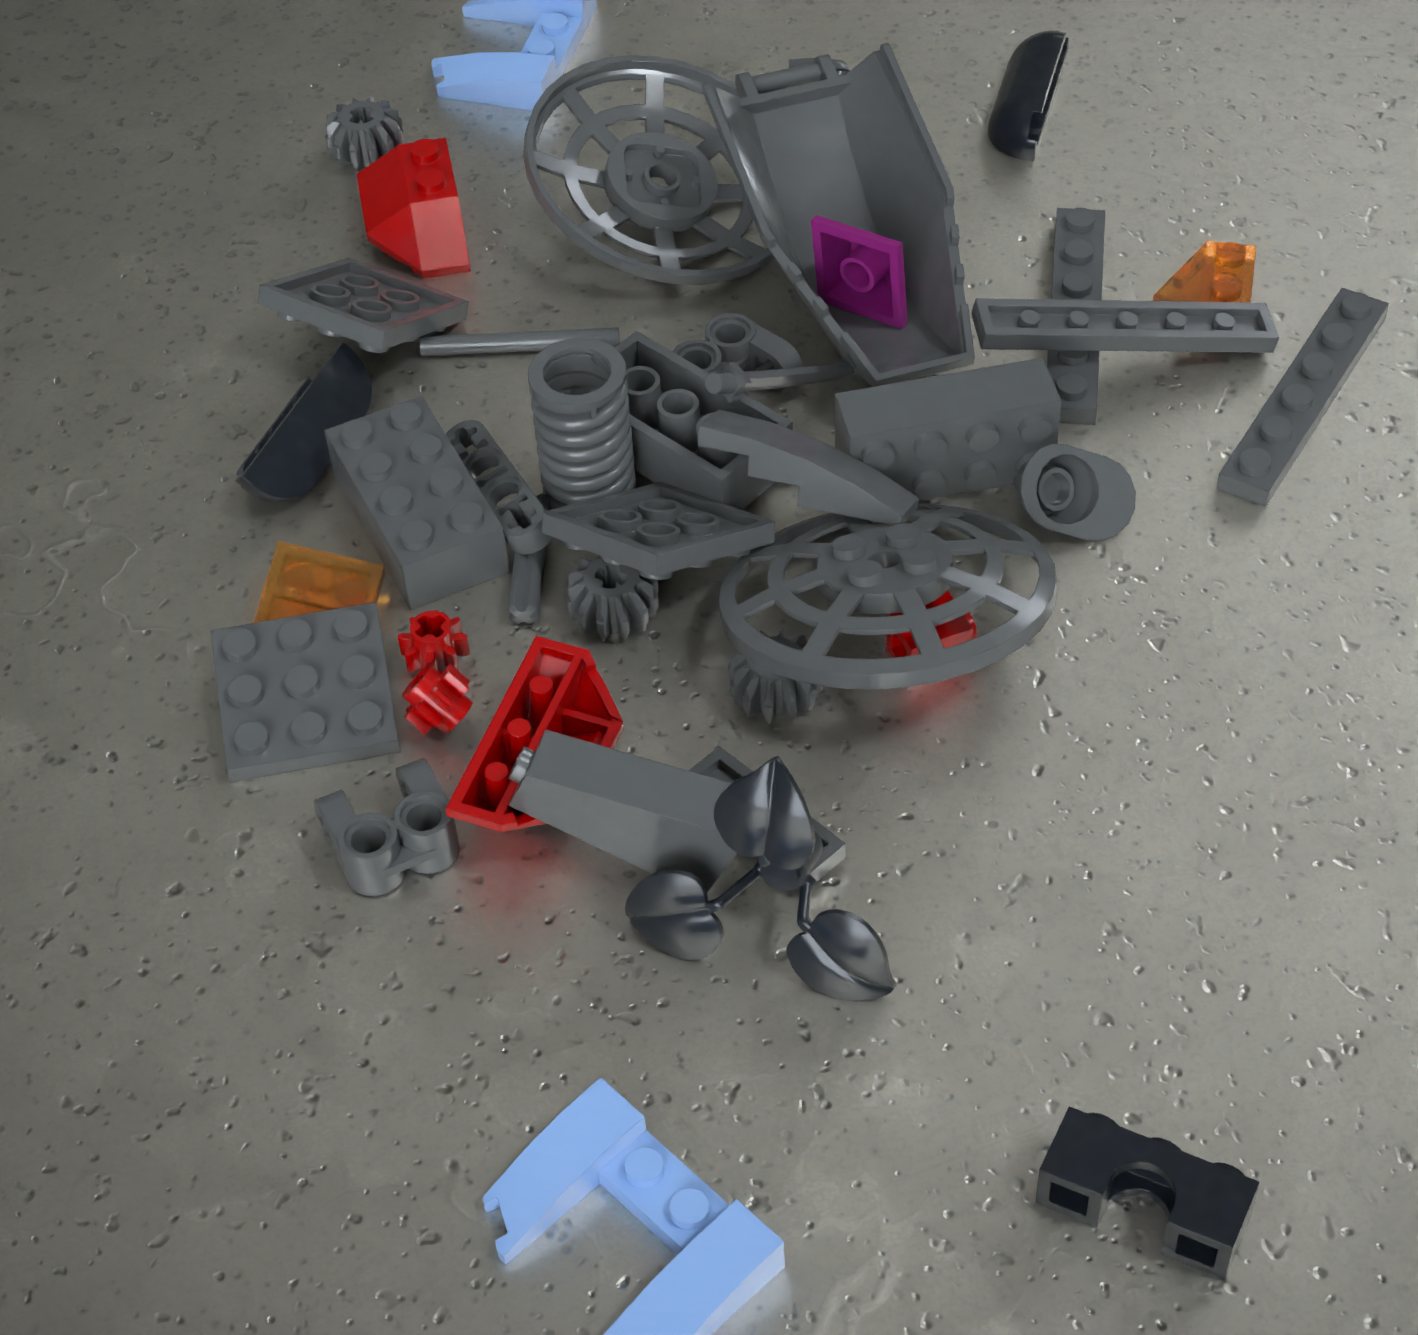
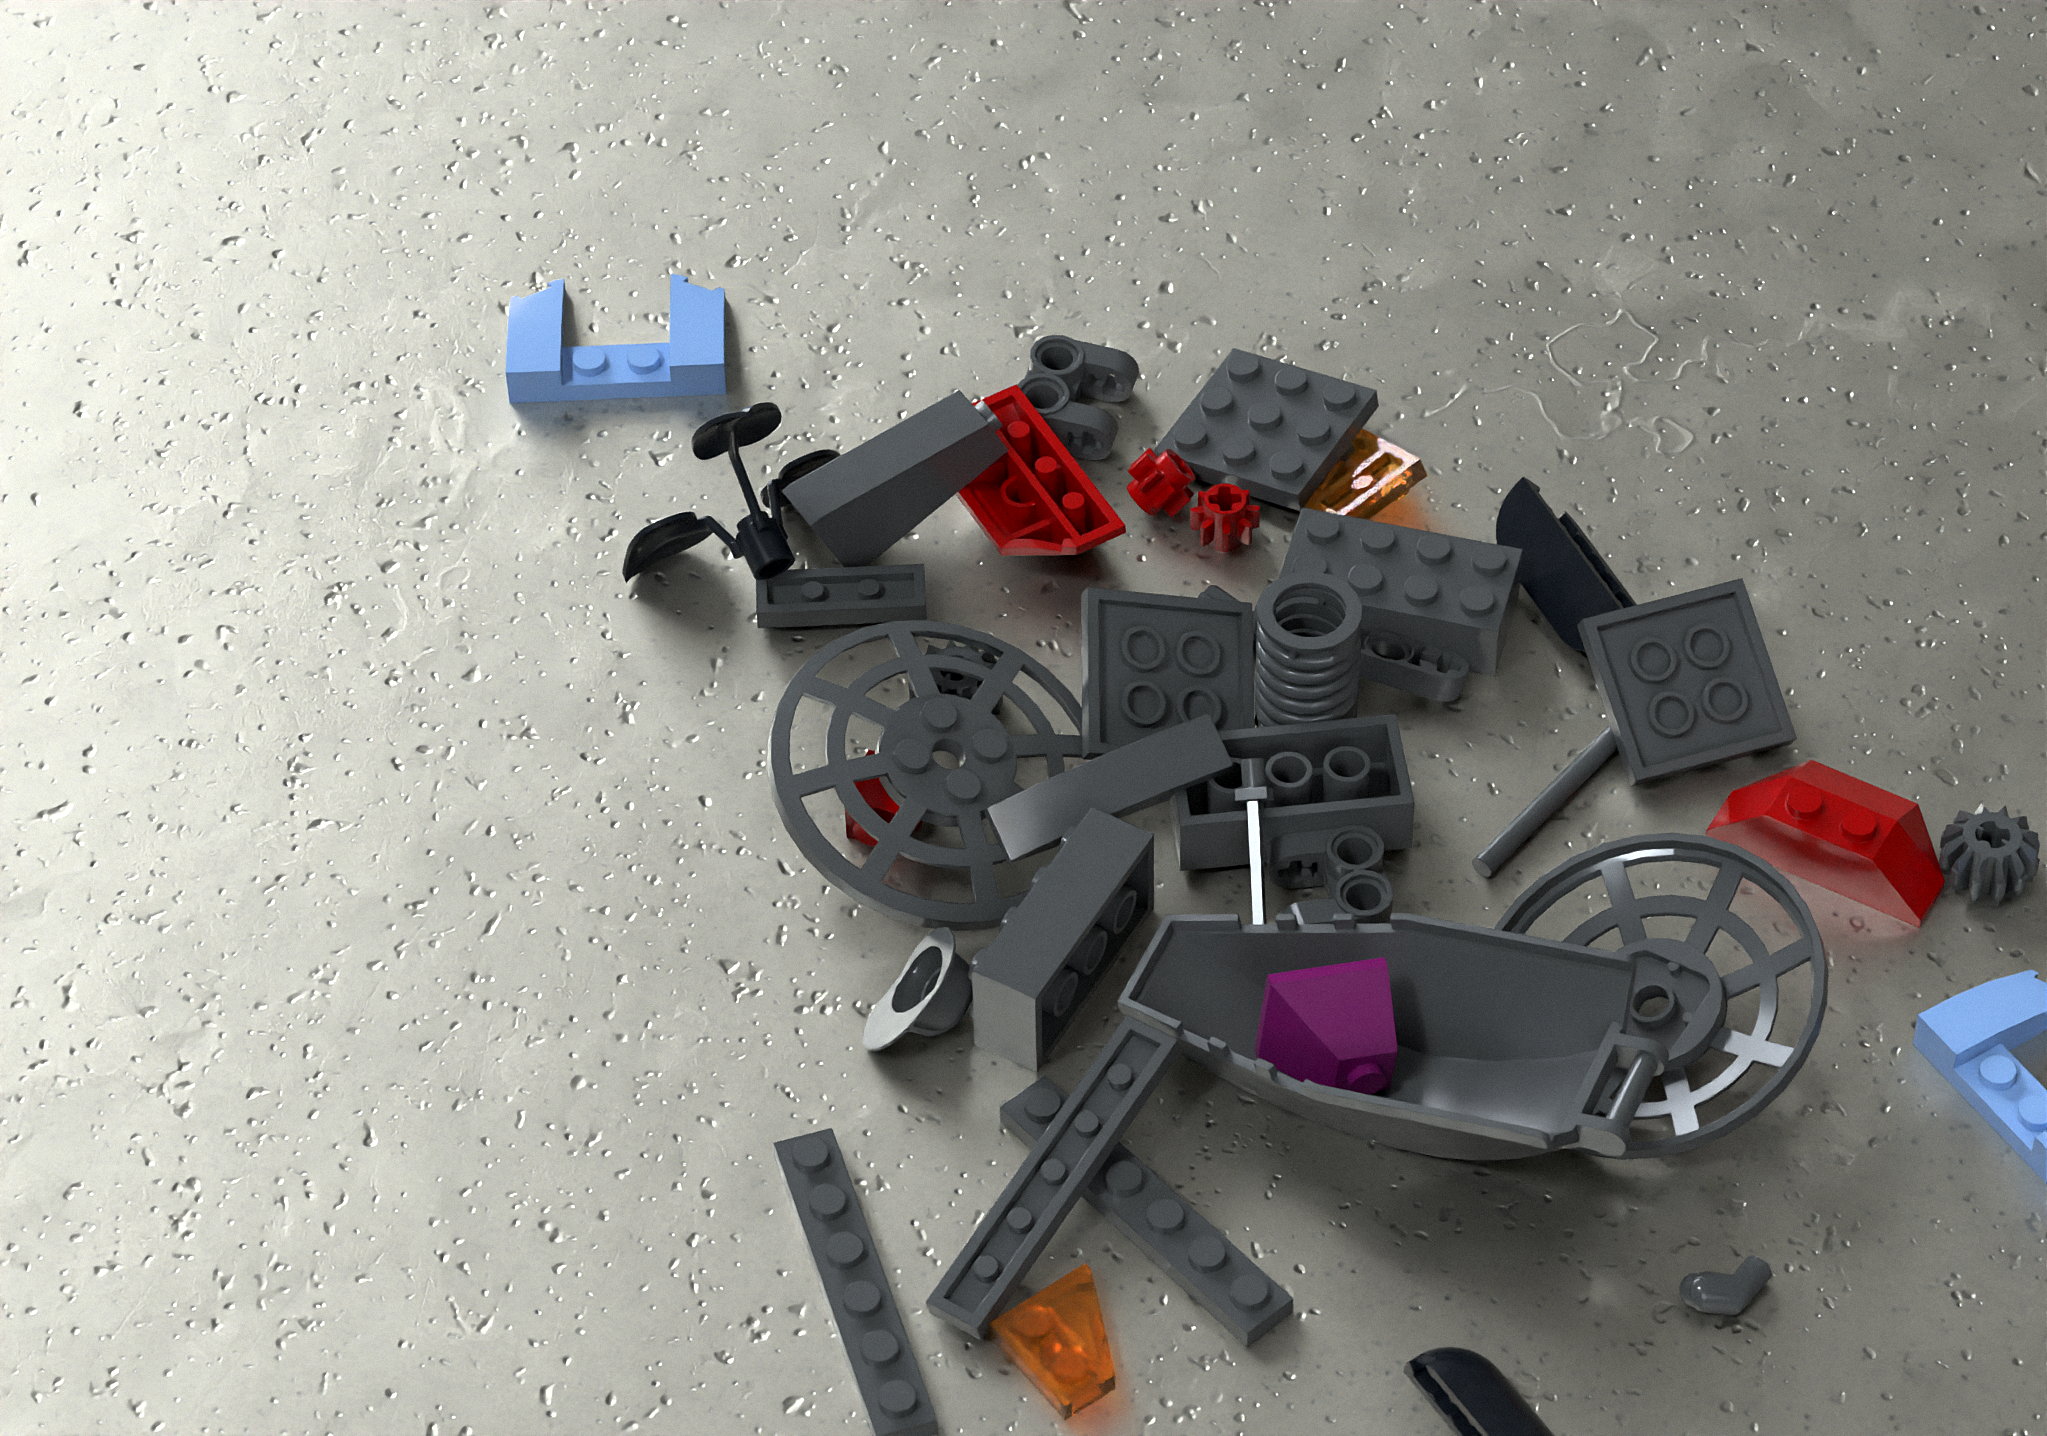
camera: 130 degrees right, 0 degrees up
black arch [1035,1106,1260,1281] -> none

